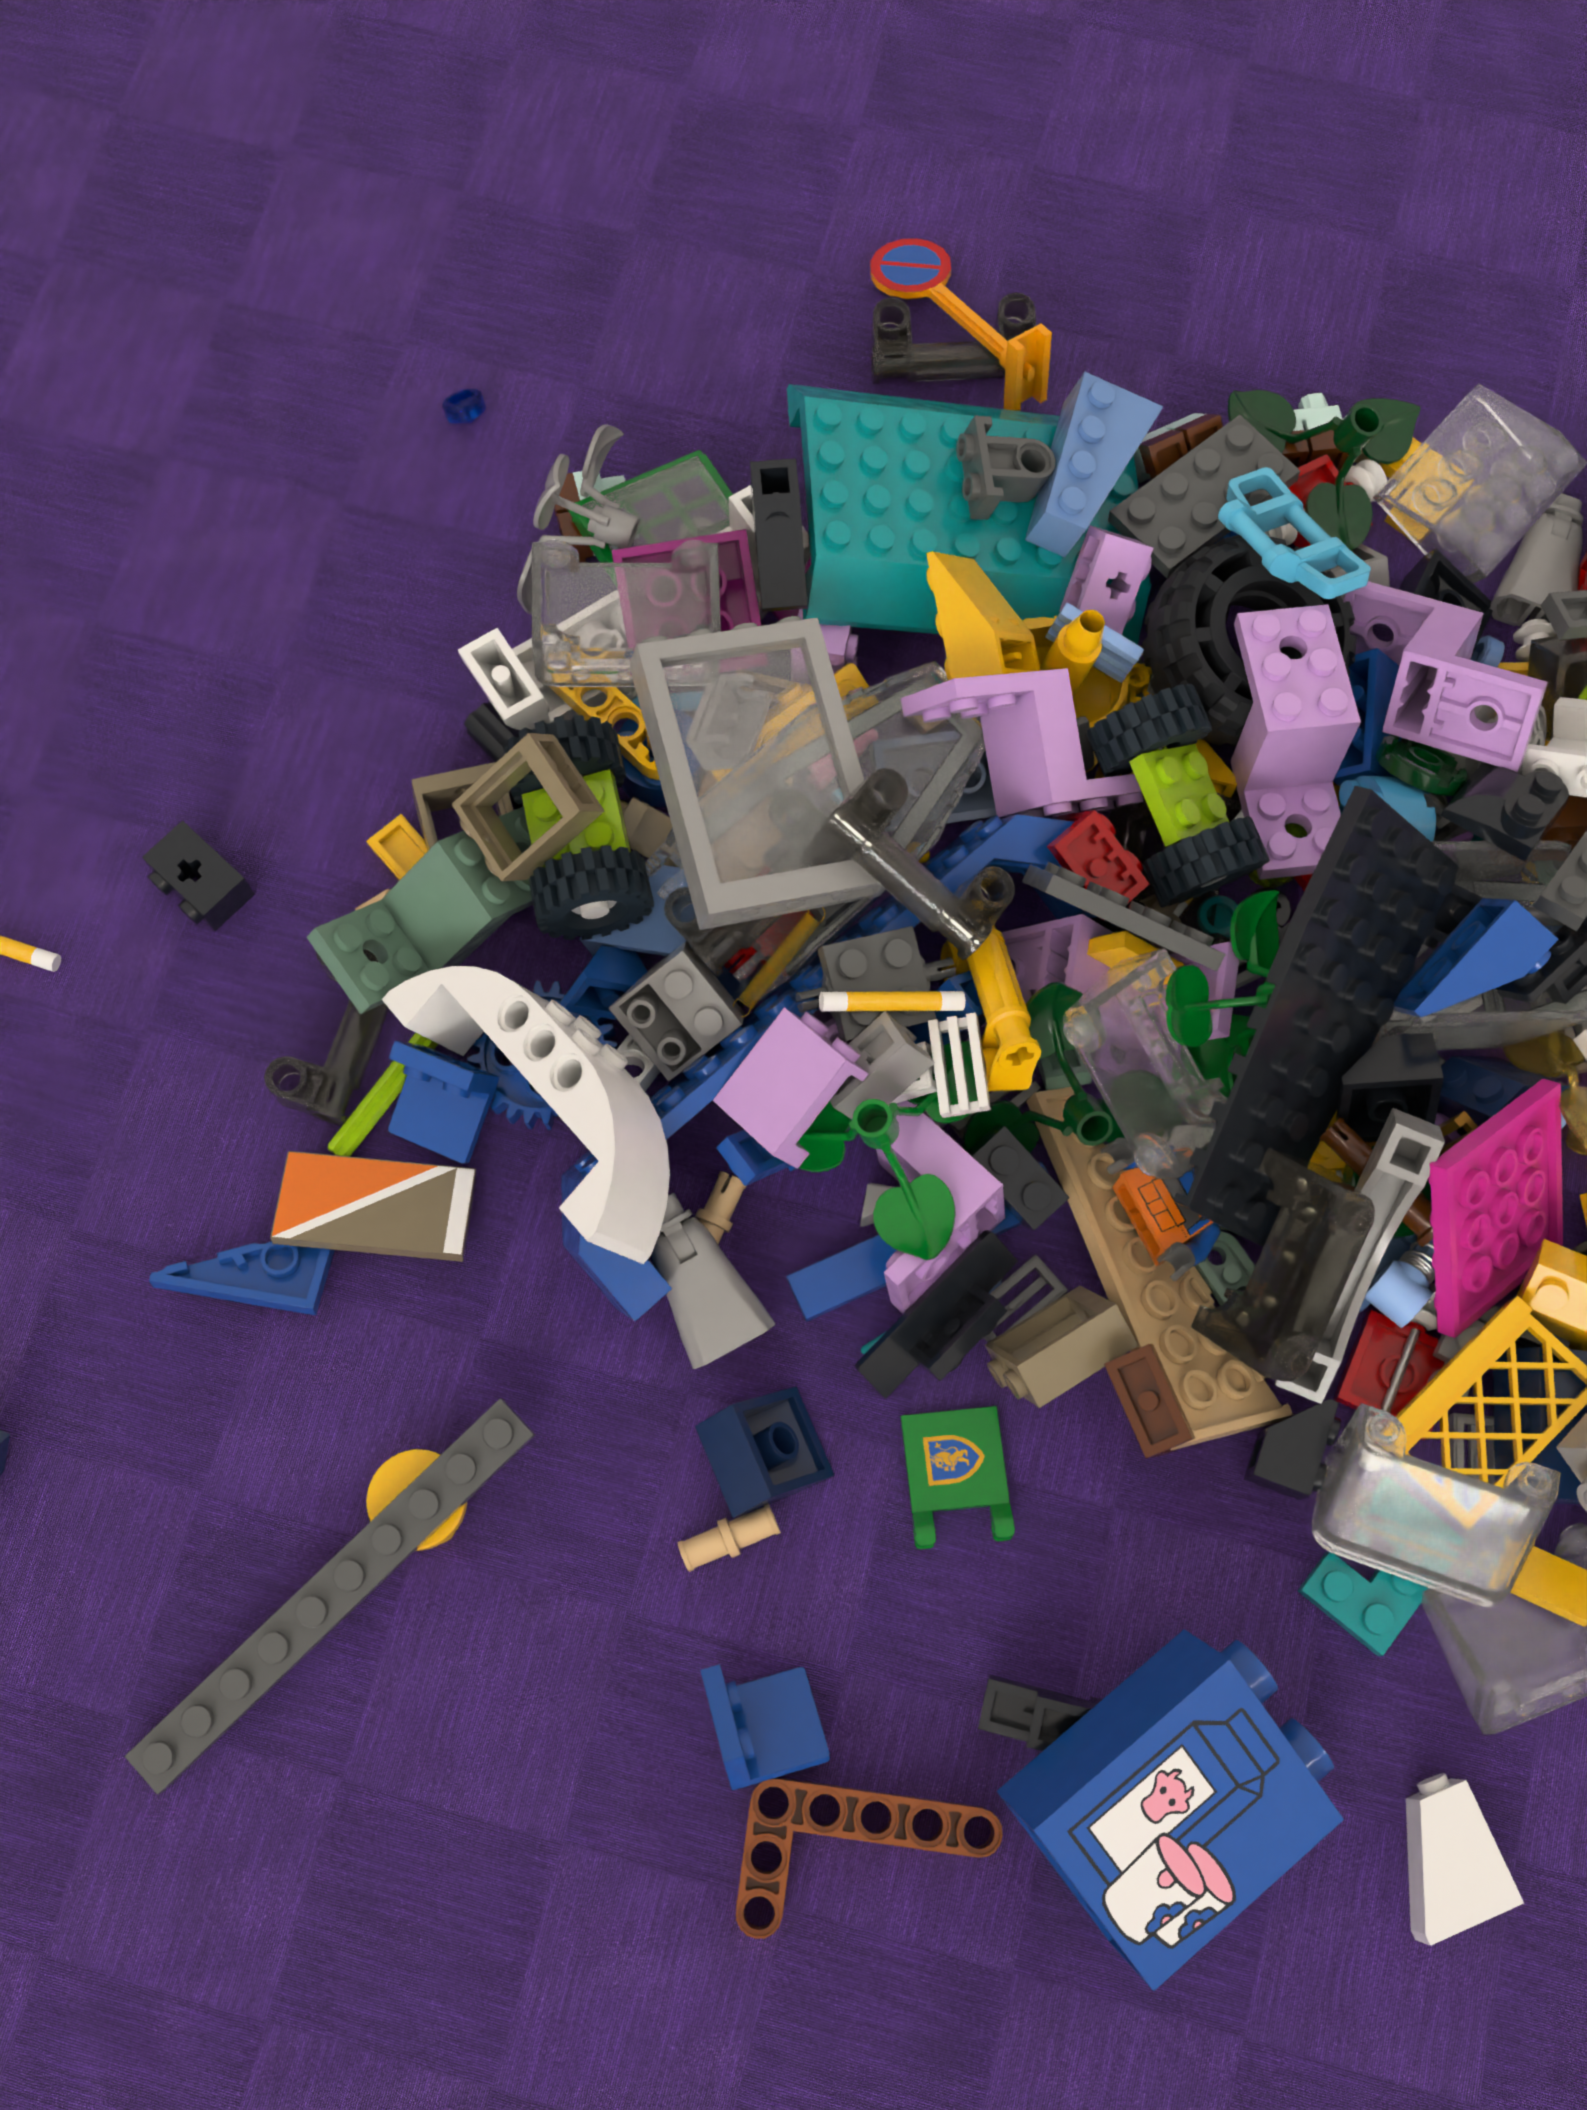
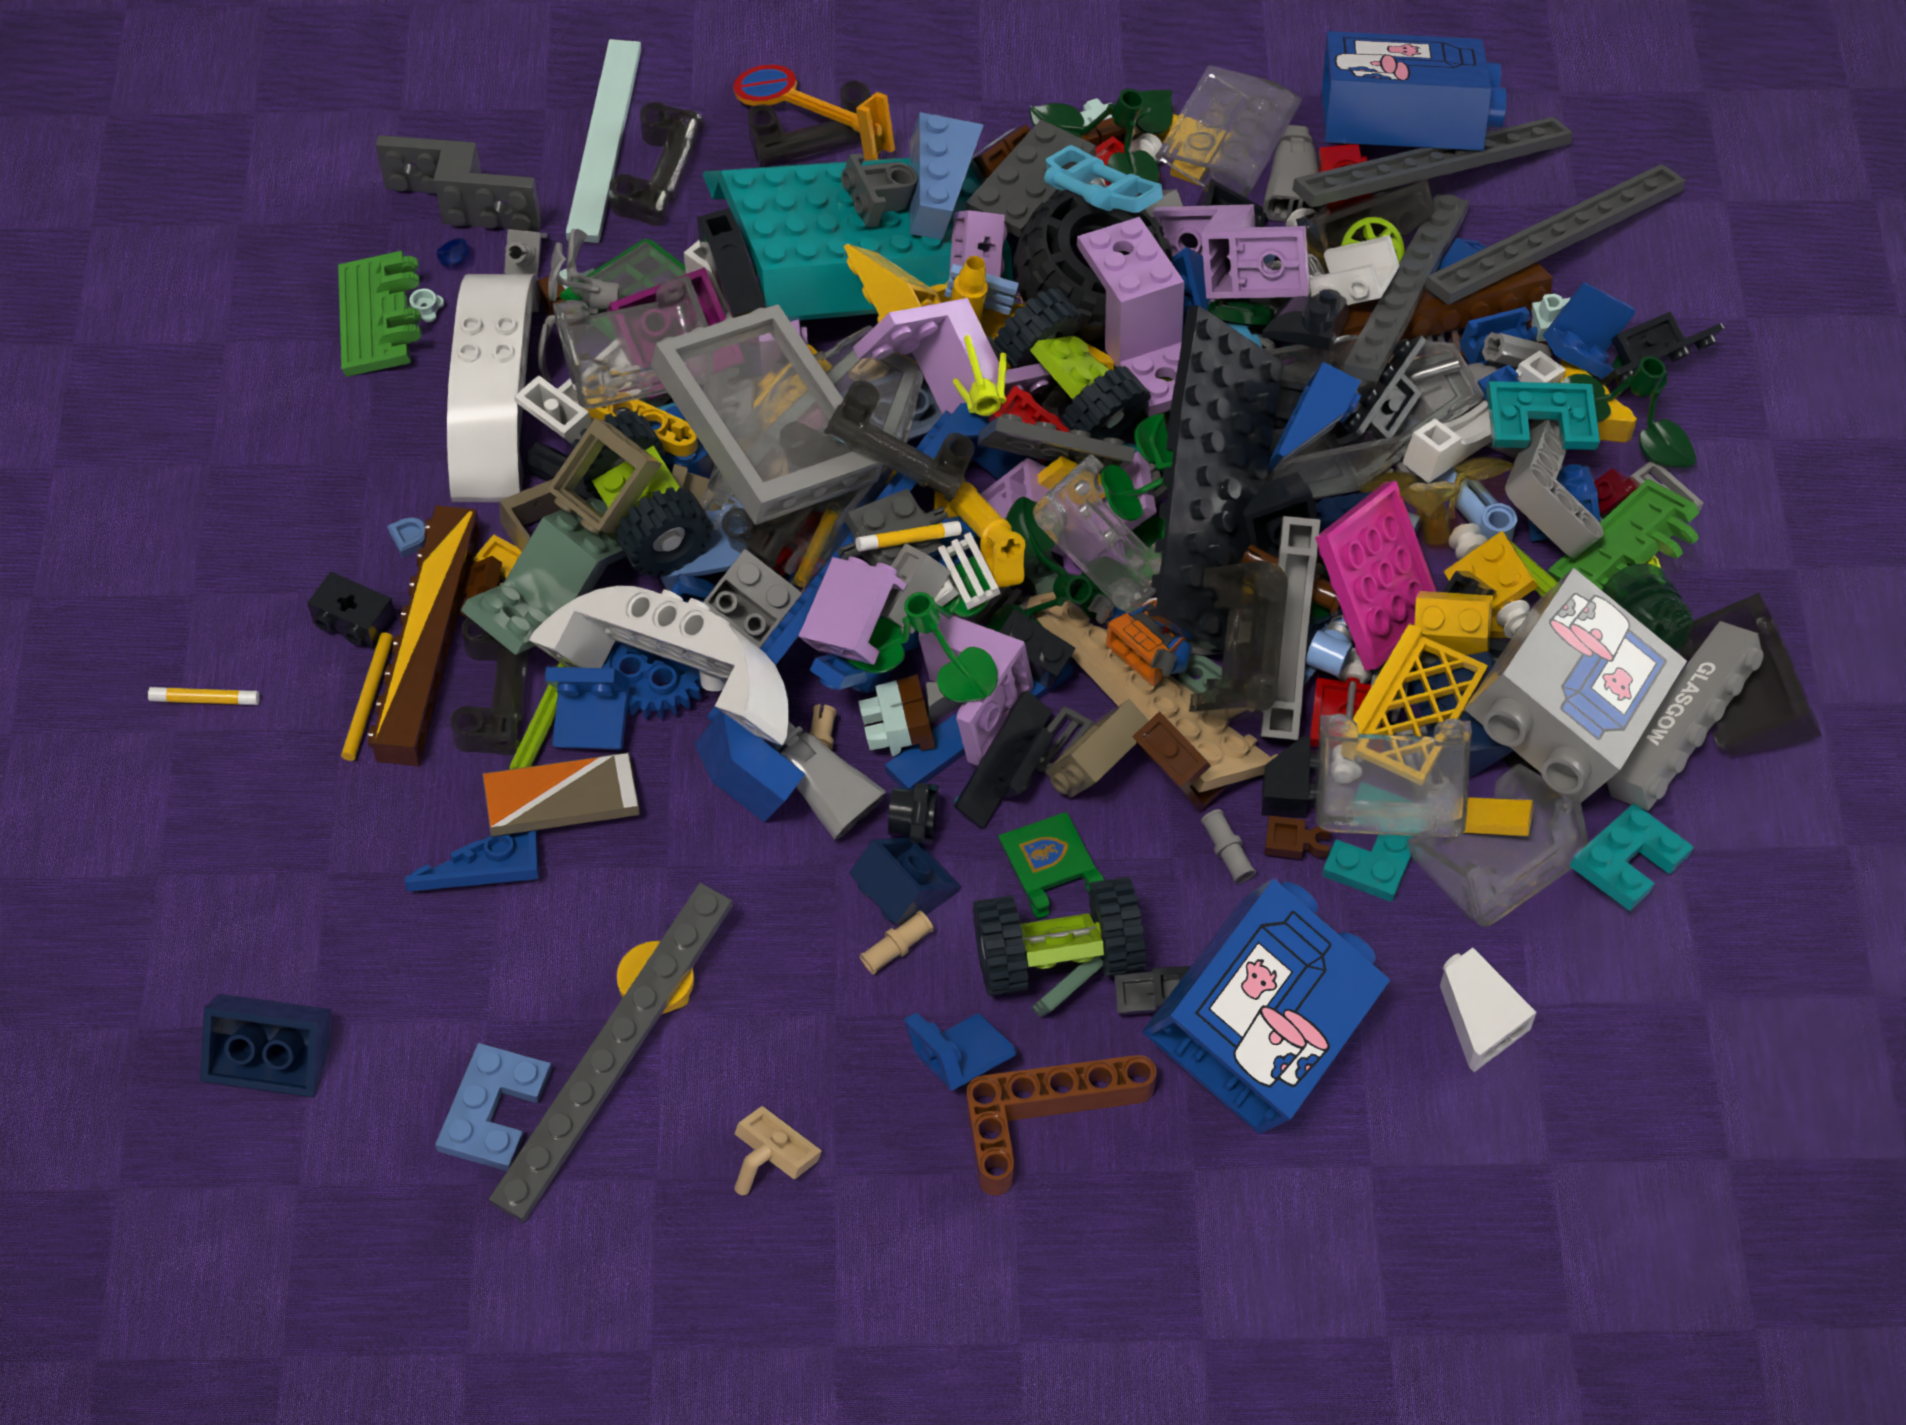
camera: 15 degrees left, 15 degrees down
none -> bright green hinge [338,251,422,377]
none -> yellow bar [341,633,394,761]
none -> reddish brown brick [368,505,481,767]
none -> dark grey bracket [376,135,542,232]
none -> medium blue tile [387,517,426,558]
none -> light aqua plate [408,289,444,322]
none -> medium blue plate [435,1043,552,1171]
none -> white slope [447,274,540,502]
none -> reddish brown plate [460,556,503,620]
none -> light grey bracket [504,229,548,276]
none -> light aqua tile [566,39,641,243]
none -> clear smoke piece [609,102,705,226]
none -> tan plate [734,1106,822,1195]
none -> light aqua hips [858,674,935,757]
none -> black piece [888,783,939,845]
none -> neon yellow plant [952,335,1007,416]
none -> black plate [973,877,1146,996]
none -> sand green tile [1031,956,1103,1018]
none -> light grey pin [1201,809,1256,884]
none -> reddish brown plate [1264,815,1331,859]

